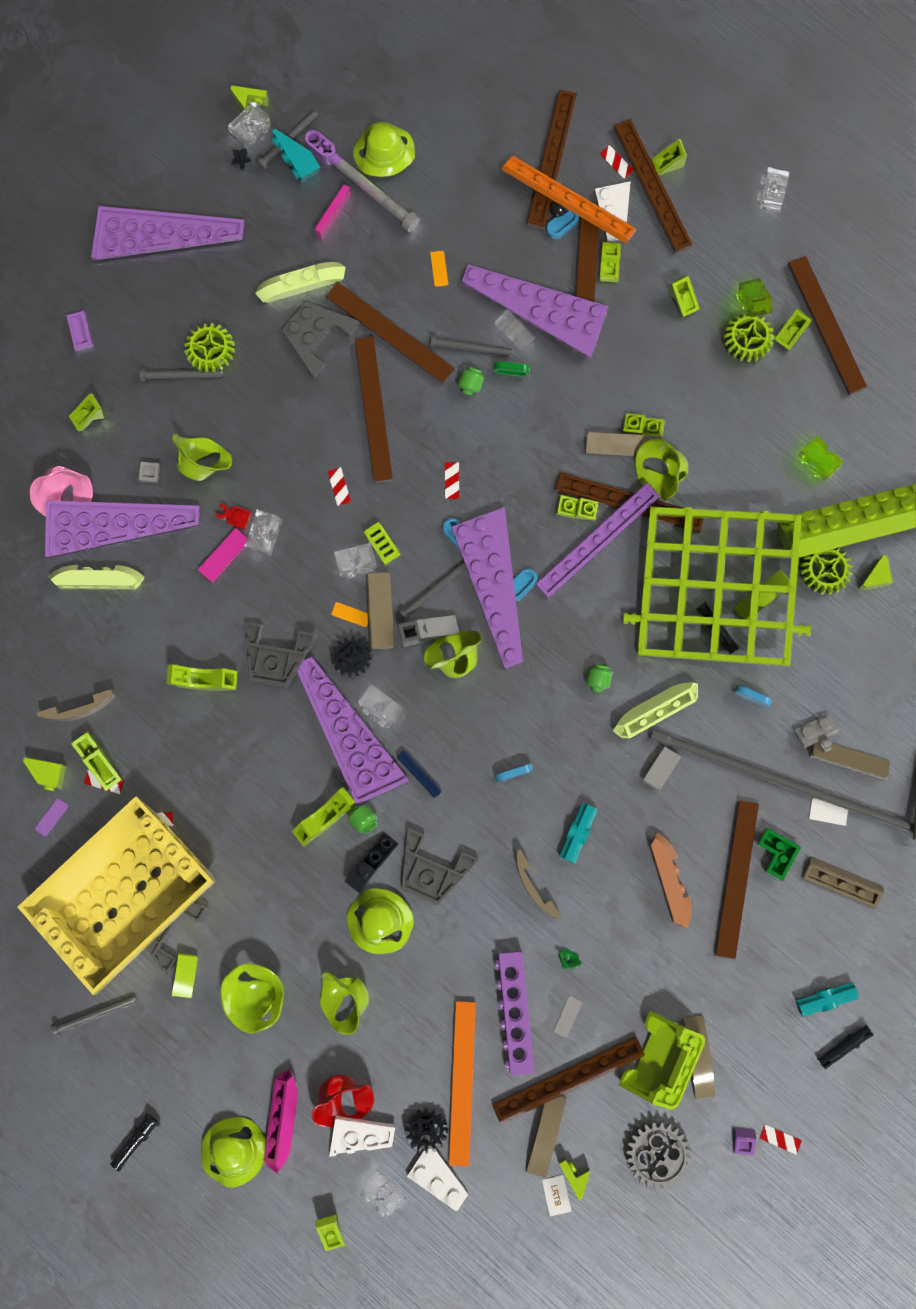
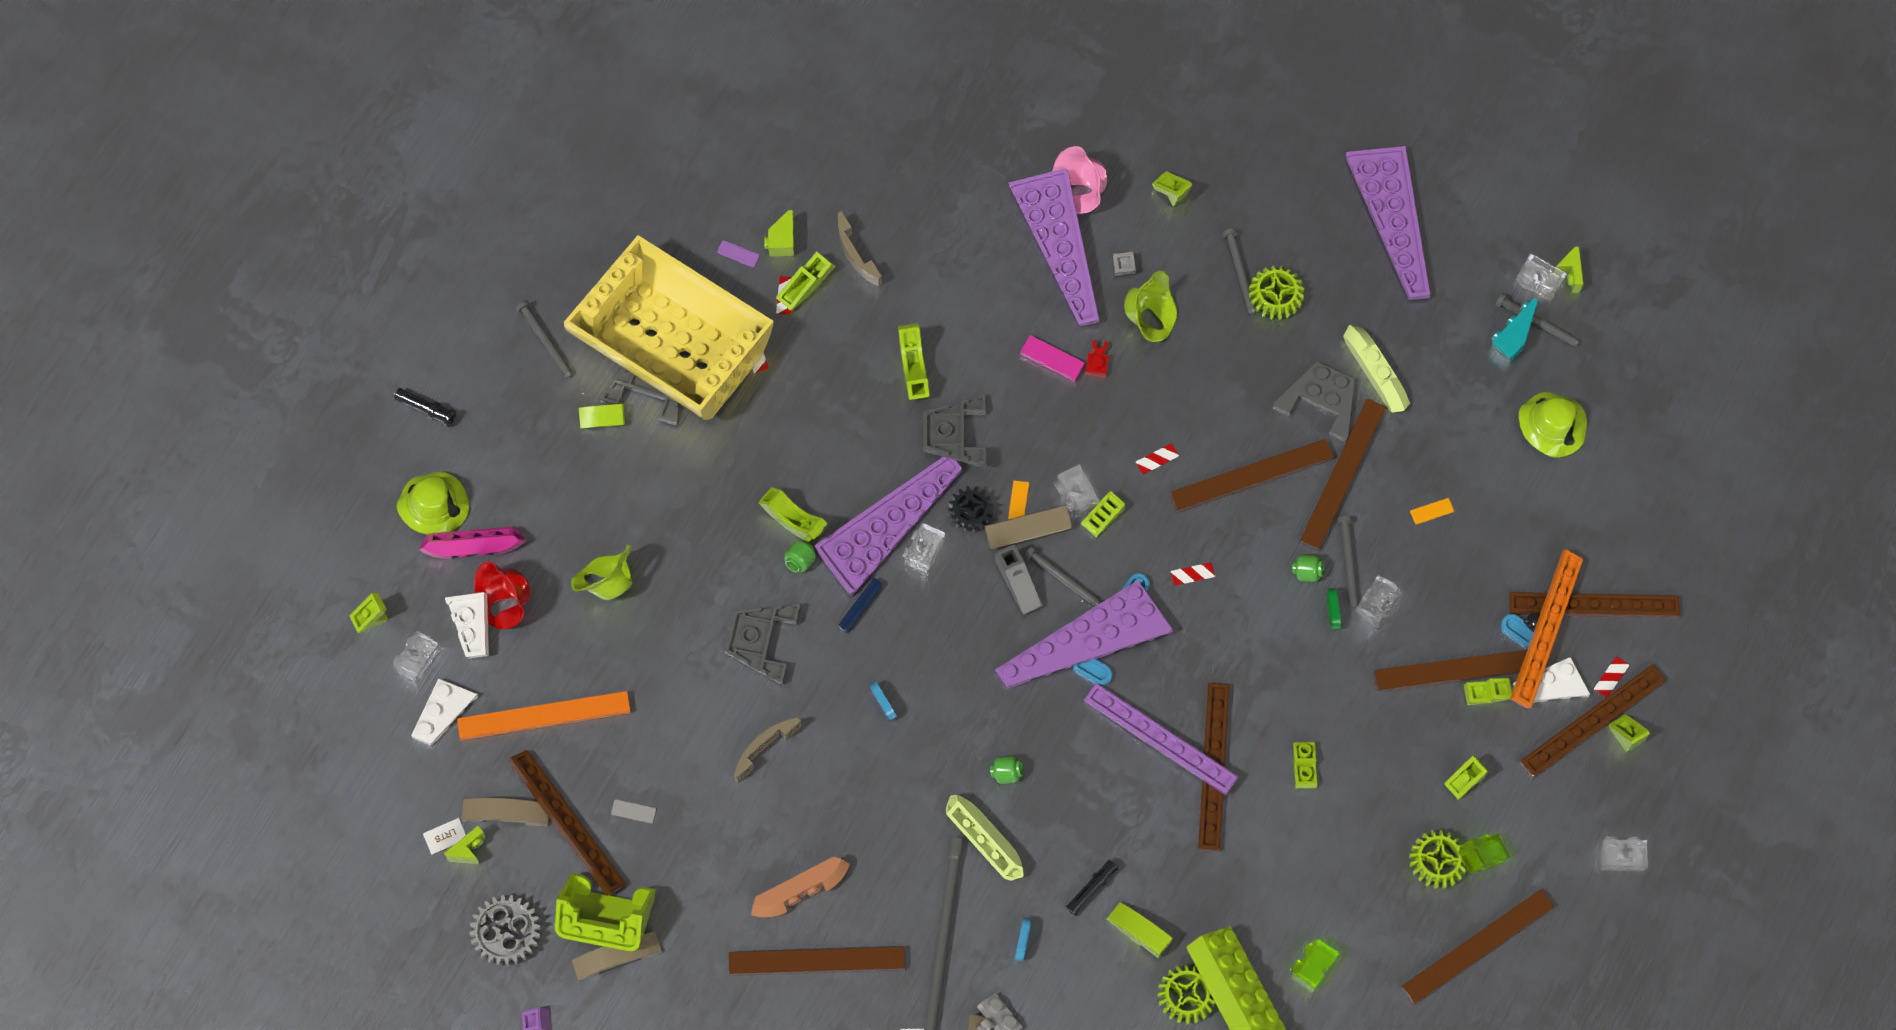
camera: 75 degrees right, 10 degrees down
yellowish green brick [48,565,145,590] -> none
medium lavender tile [66,310,94,351] -> none
lime piece [221,963,284,1034] -> none
black plant [232,148,252,170] -> none
clear brick [245,510,283,556] -> none
flat silver piece [305,130,421,232] -> none
dark pink tile [315,185,351,239] -> none
black slope [344,832,398,894] -> none
lime piece [347,888,414,954] -> none
black gear [405,1108,448,1154] -> none
lime piece [423,631,482,678] -> none
medium lavender wing [462,264,608,359] -> none
medium lavender brick [495,951,535,1076] -> none
lime slope [556,495,599,521] -> none
green plant [558,949,581,970] -> none
teal piece [560,803,598,864] -> none
dark tan slope [586,432,663,458] -> none
lime piece [624,507,811,667] -> none
lime piece [635,439,688,501] -> none
light grey slope [643,747,681,791] -> none
green brick [757,828,801,881] -> none
lime slope [775,309,812,350] -> none

